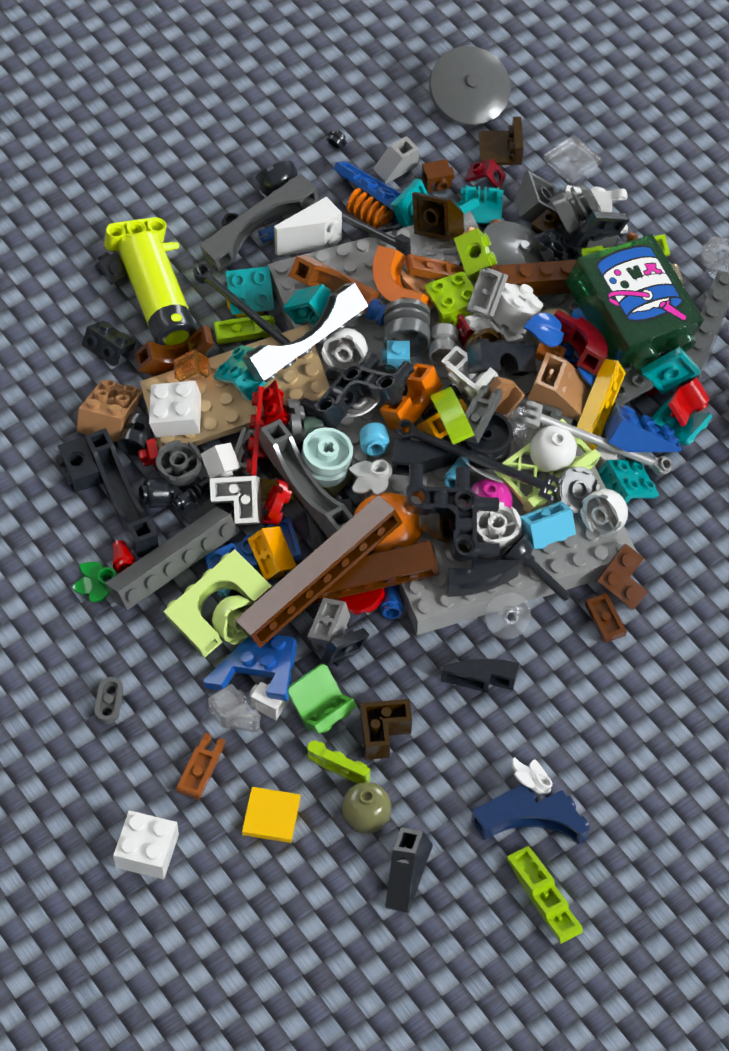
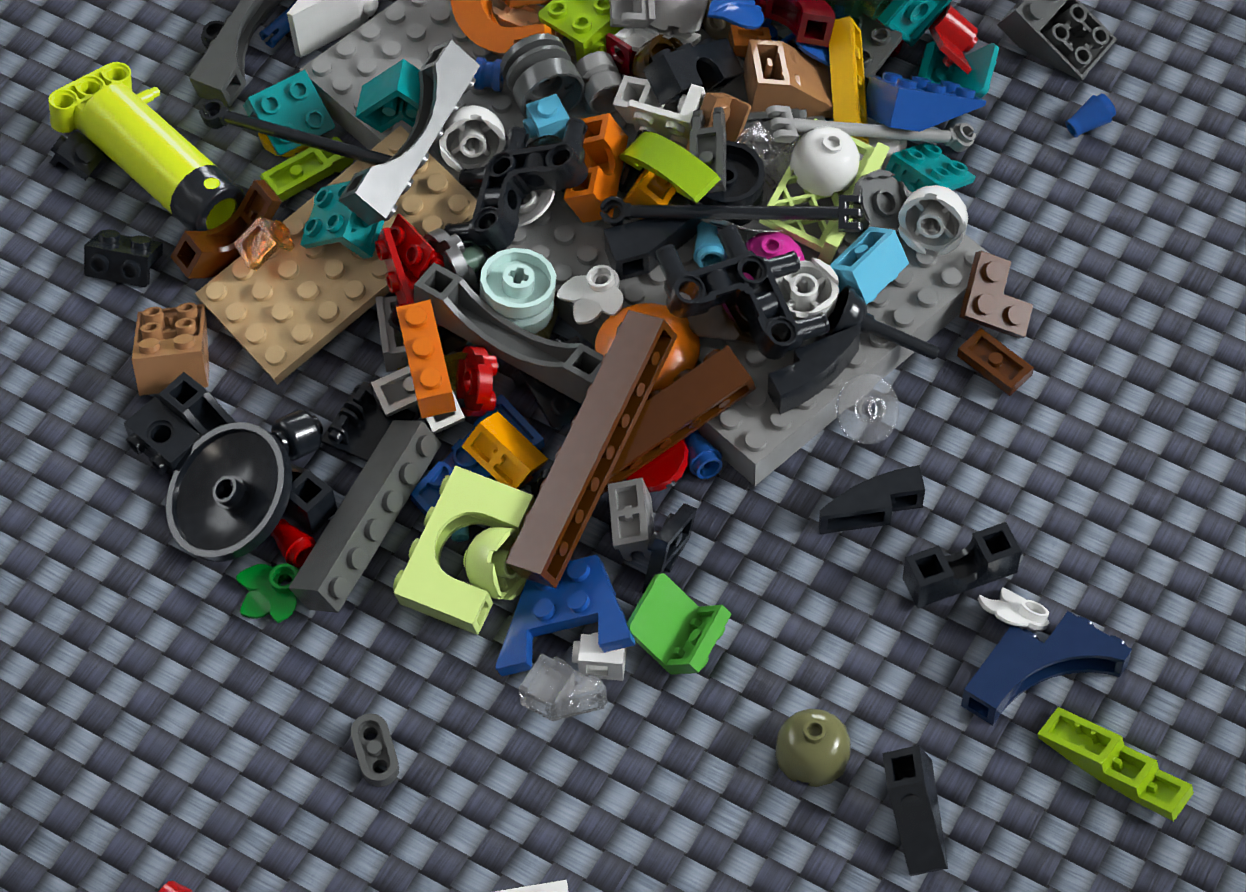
camera: 20 degrees left, 0 degrees up
black wheel [117,413,153,456] -> none
red tile [138,438,159,471] -> none
white brick [149,381,201,437] -> none
dark grey cylinder [156,440,202,487] -> none
dark orange hinge [176,733,225,800] -> none
white brick [200,443,241,478] -> none
yellow tile [242,787,301,843] -> none
dark orange arch [288,255,381,314] -> none
lime hinge [307,740,370,784] -> none
medium azure head [359,422,390,457] -> none
dark brown brick [360,699,412,760] -> none
none -> black dish [166,422,292,562]
none -> orange arch [396,299,456,419]
none -> black arch [902,522,1022,608]

